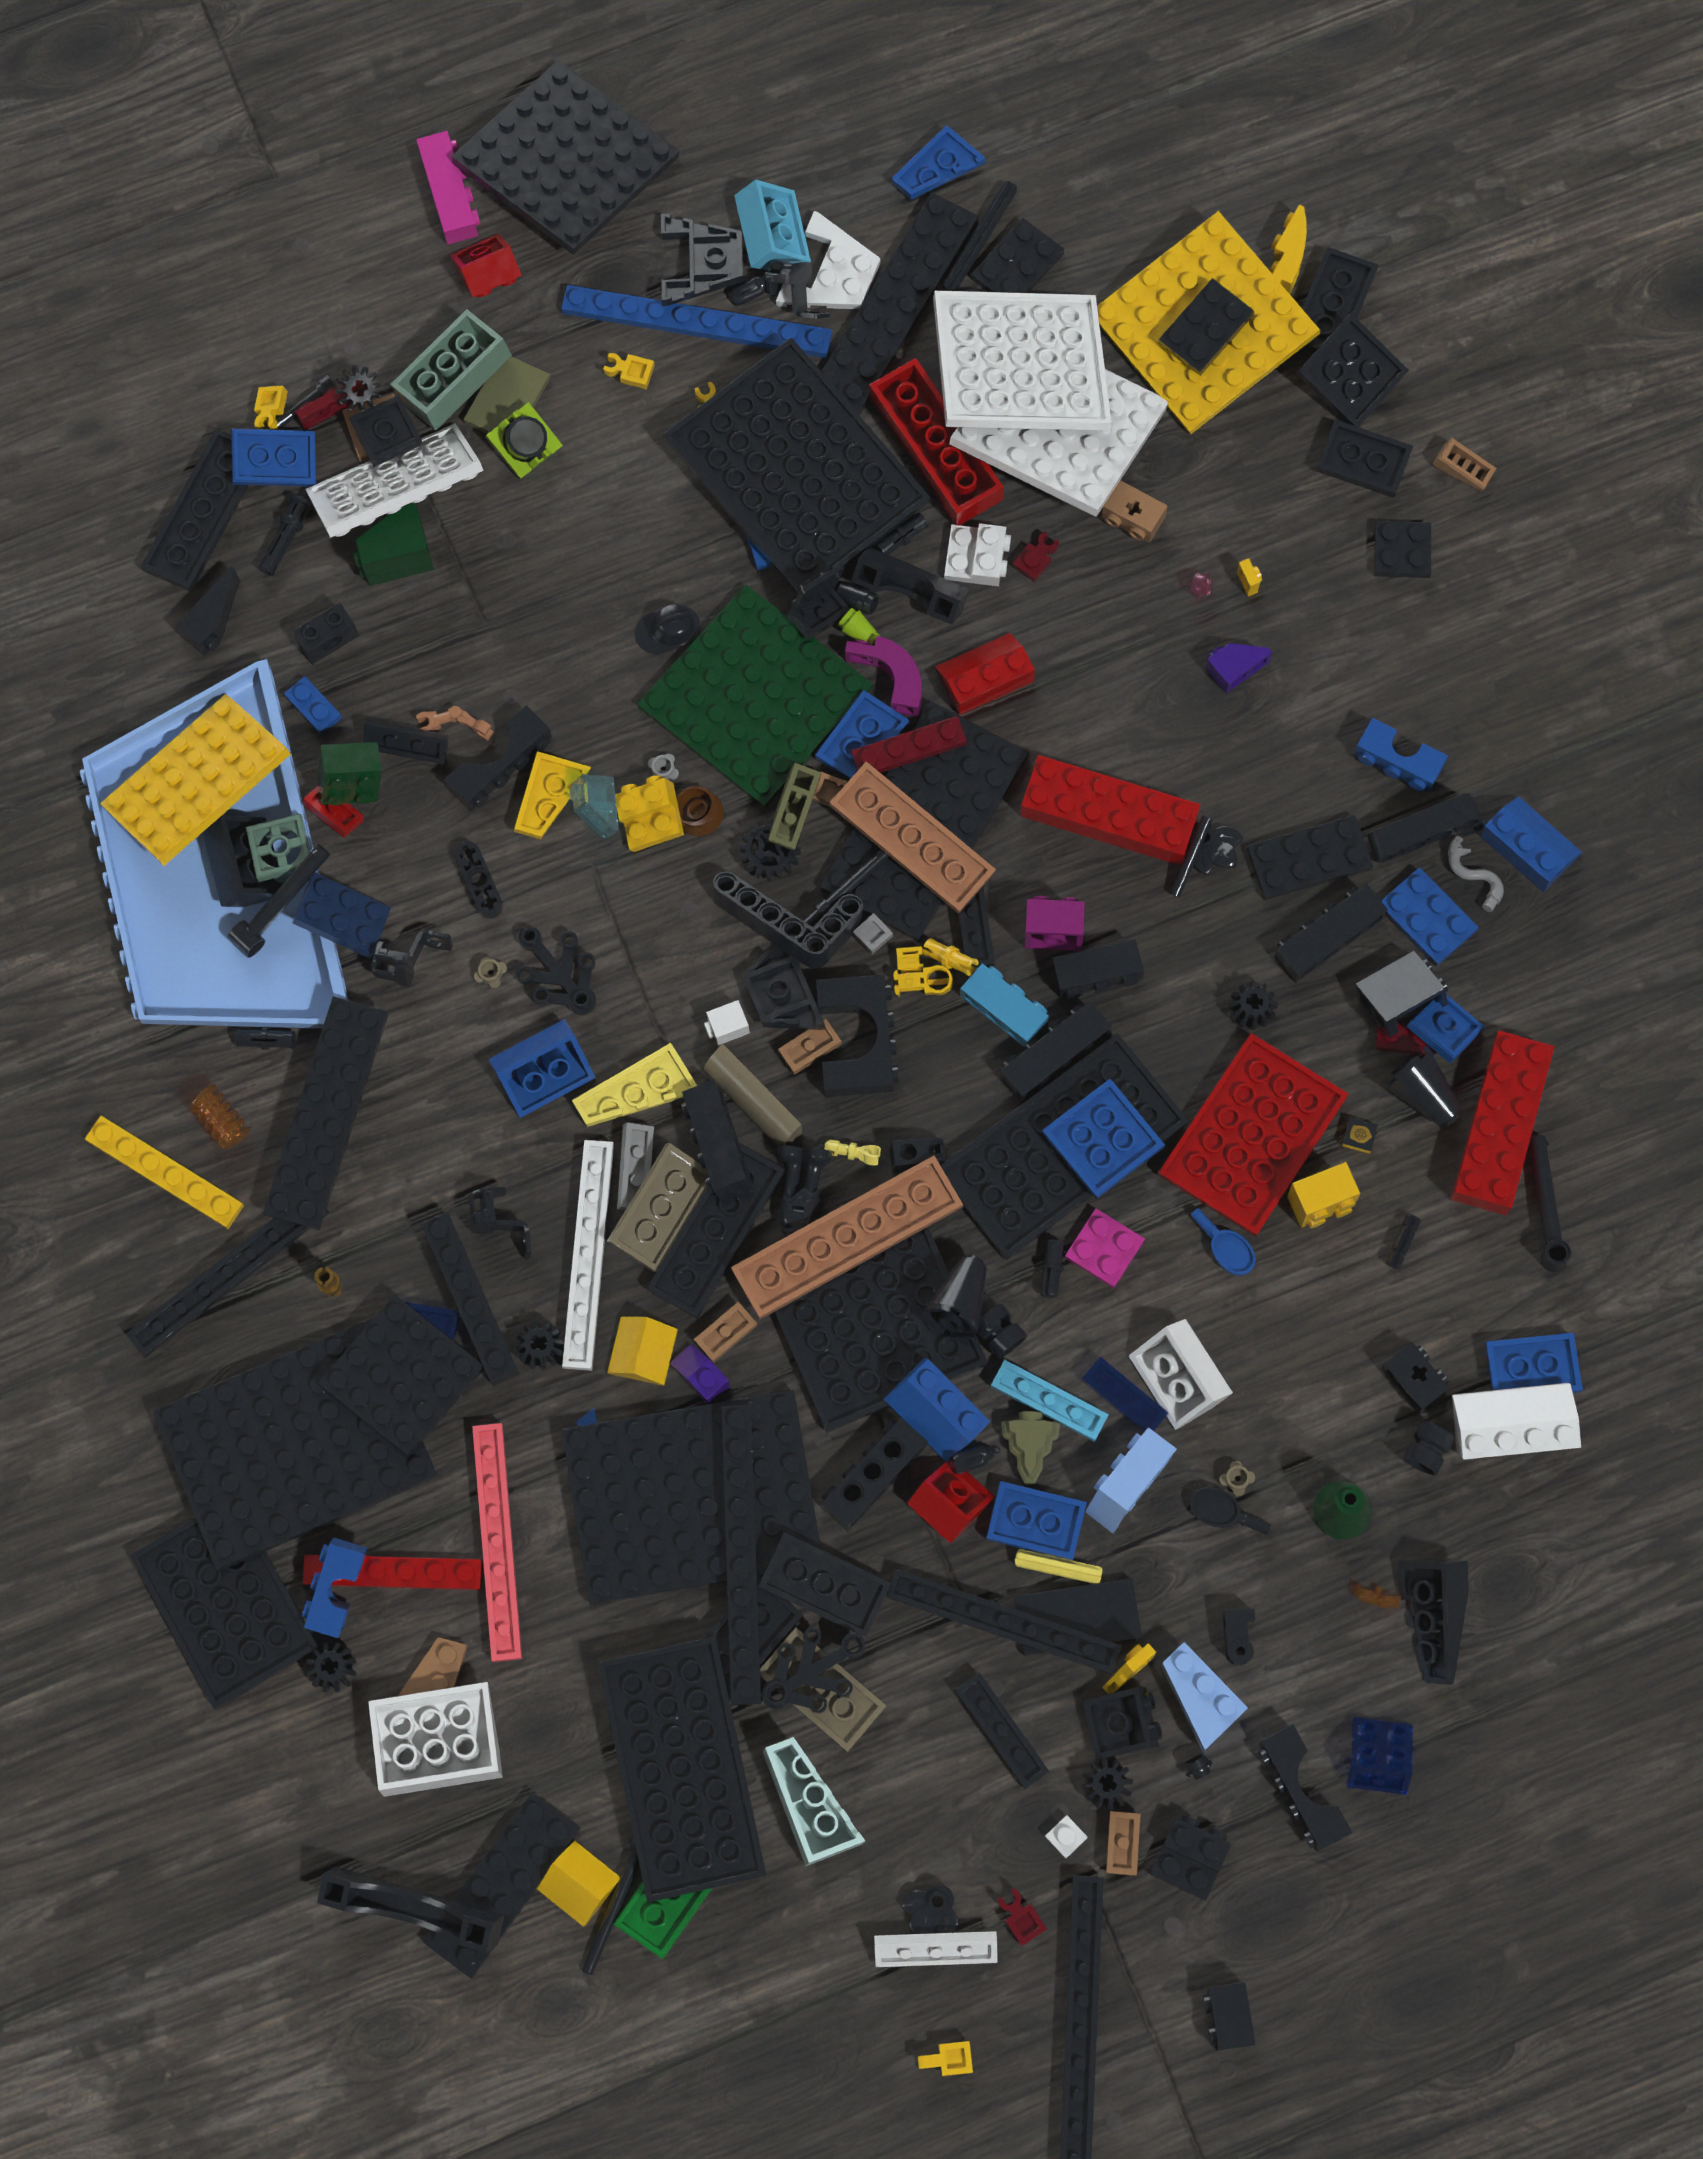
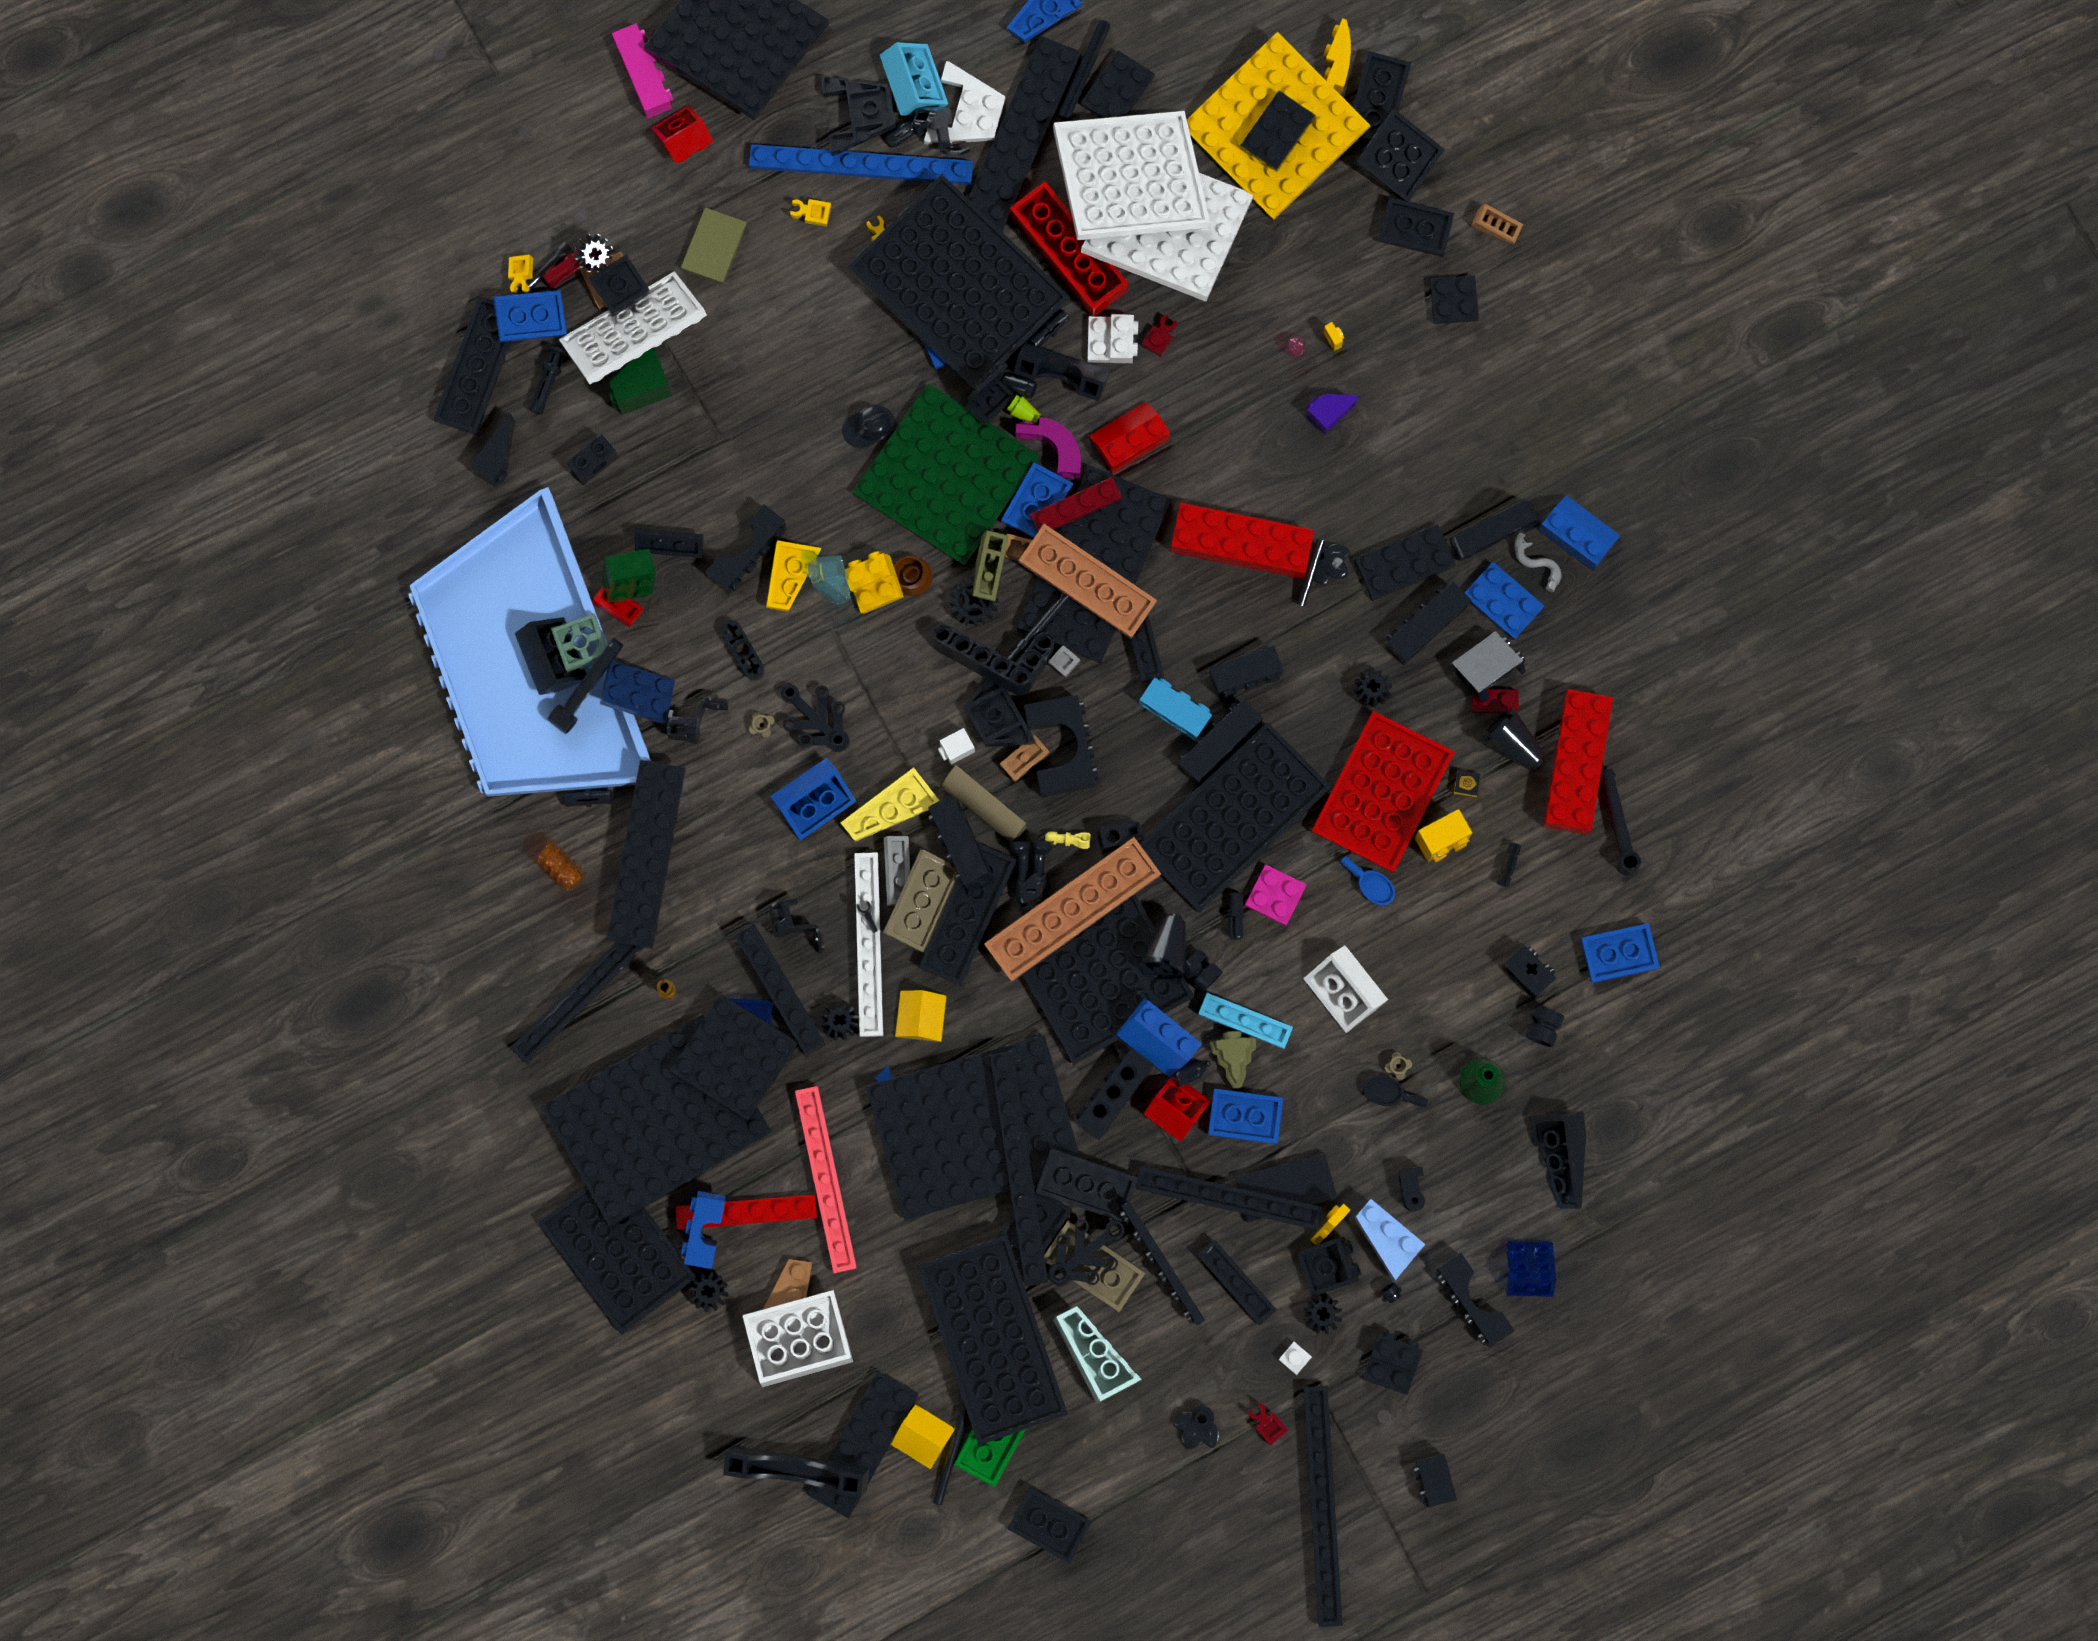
camera: 10 degrees left, 5 degrees up
yellow plate [85,1116,244,1229] -> none
yellow plate [100,694,291,866] -> none
blue plate [284,676,342,736] -> none
sand green brick [390,309,512,431] -> none
nougat piece [416,706,494,741] -> none
piece [485,402,563,480] -> none
light grey plate [648,754,679,780] -> none
dark purple slope [670,1344,731,1404] -> none
medium nougat plate [694,1302,758,1363] -> none
white plate [874,1931,998,1967] -> none
yellow piece [893,946,953,997] -> none
yellow plate [918,2041,973,2076] -> none
yellow pin [923,938,979,976] -> none
light yellow axle [1015,1549,1103,1584] -> none
magenta brick [1024,896,1085,951] -> none
blue plate [1042,1079,1165,1200] -> none
clear blue plate [1081,1356,1169,1432] -> none
light blue wedge [1085,1427,1177,1533] -> none
medium nougat brick [1102,480,1168,543] -> none
medium nougat plate [1106,1811,1141,1876] -> none
blue arch [1354,718,1448,793] -> none
clear orange piece [1354,1583,1401,1609] -> none
blue tile [1406,994,1485,1064] -> none
white slope [1452,1383,1581,1460] -> none
none -> black hand [857,900,878,933]
none -> black plate [1007,1487,1092,1564]
none -> black plate [1120,1201,1206,1326]

